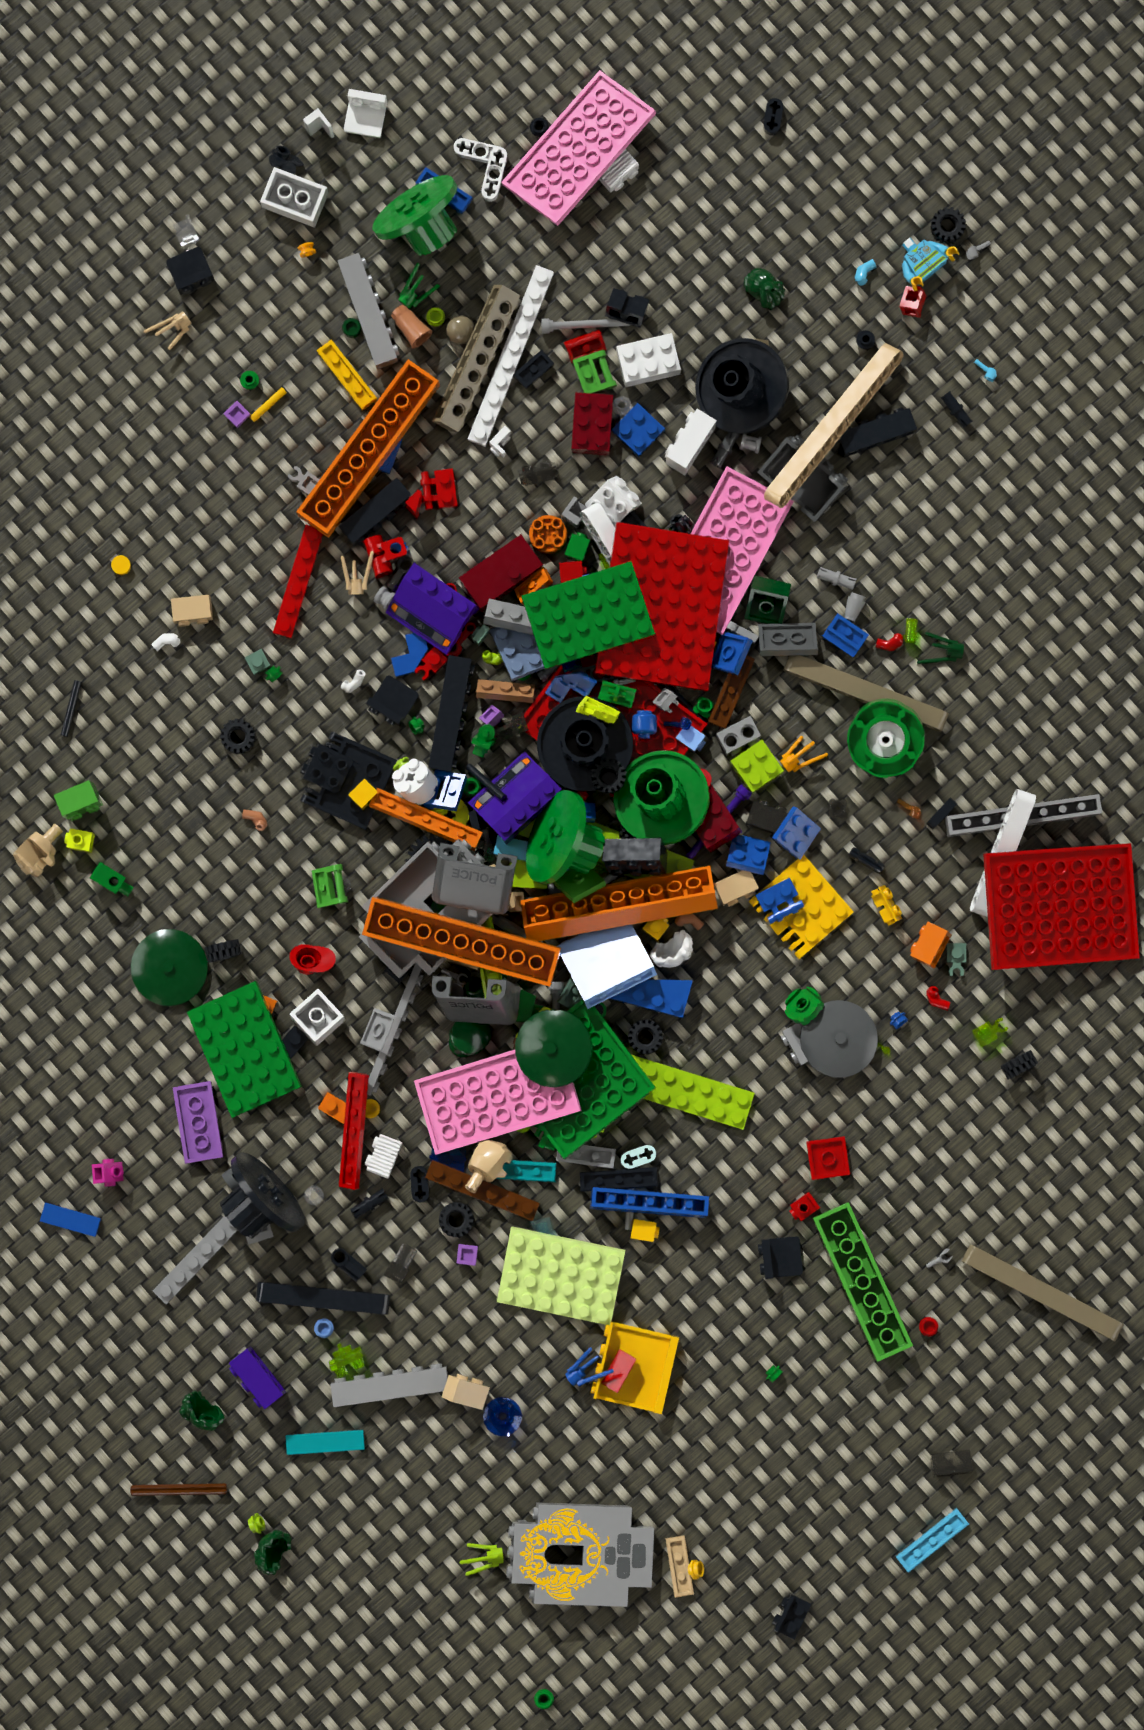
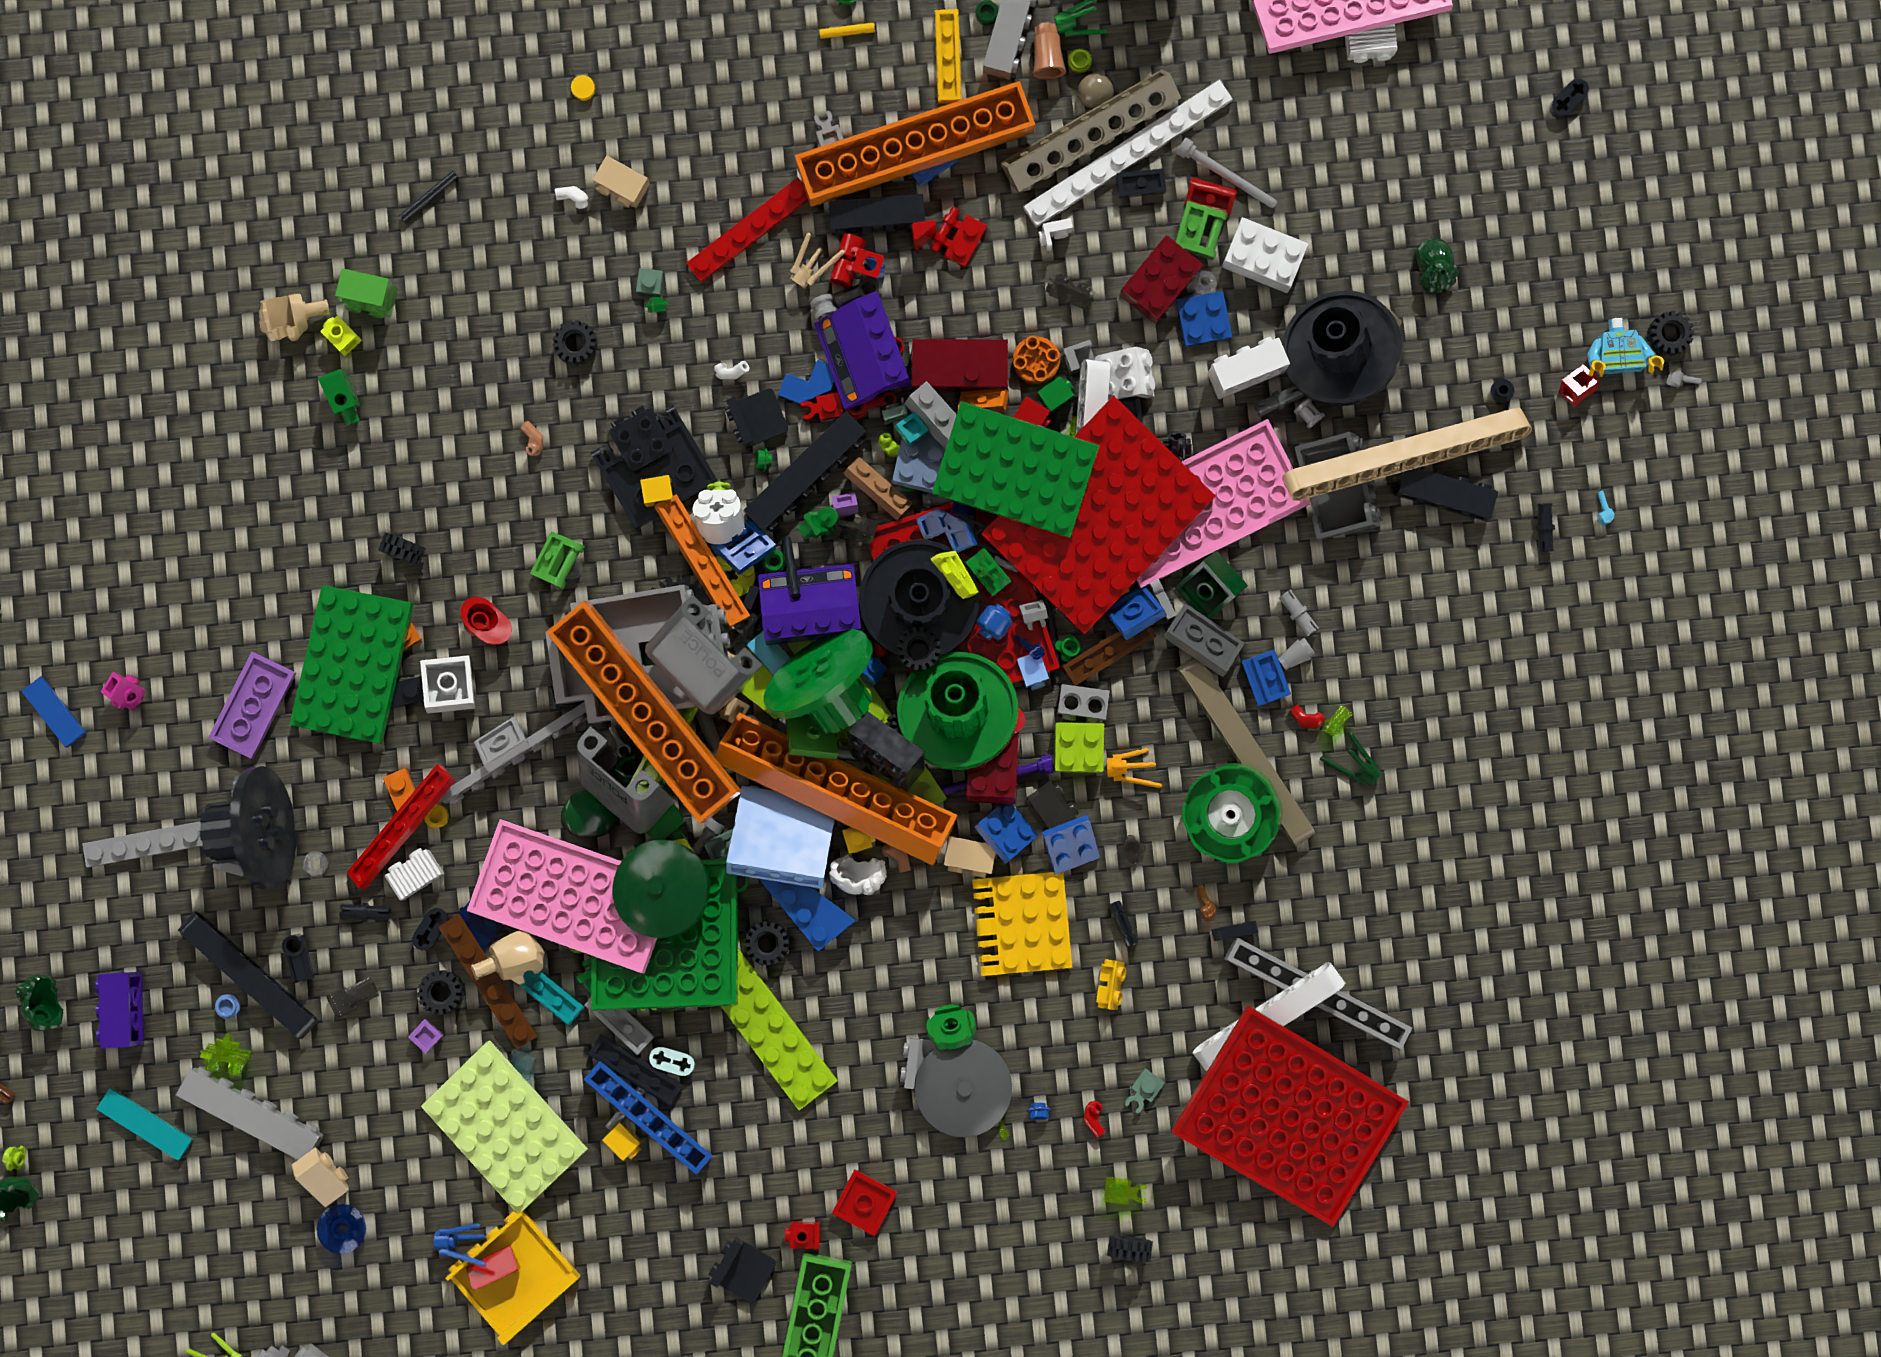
camera: 25 degrees right, 0 degrees up
dark green dish [131,929,208,1006] -> none
medium lavender plate [223,401,251,428] -> none
black brick [605,288,649,328] -> none
blue plate [755,878,805,924] -> none
medium azure arm [855,259,876,286] -> none
orange brick [910,922,952,969] -> none
none -> teal plate [895,412,929,446]

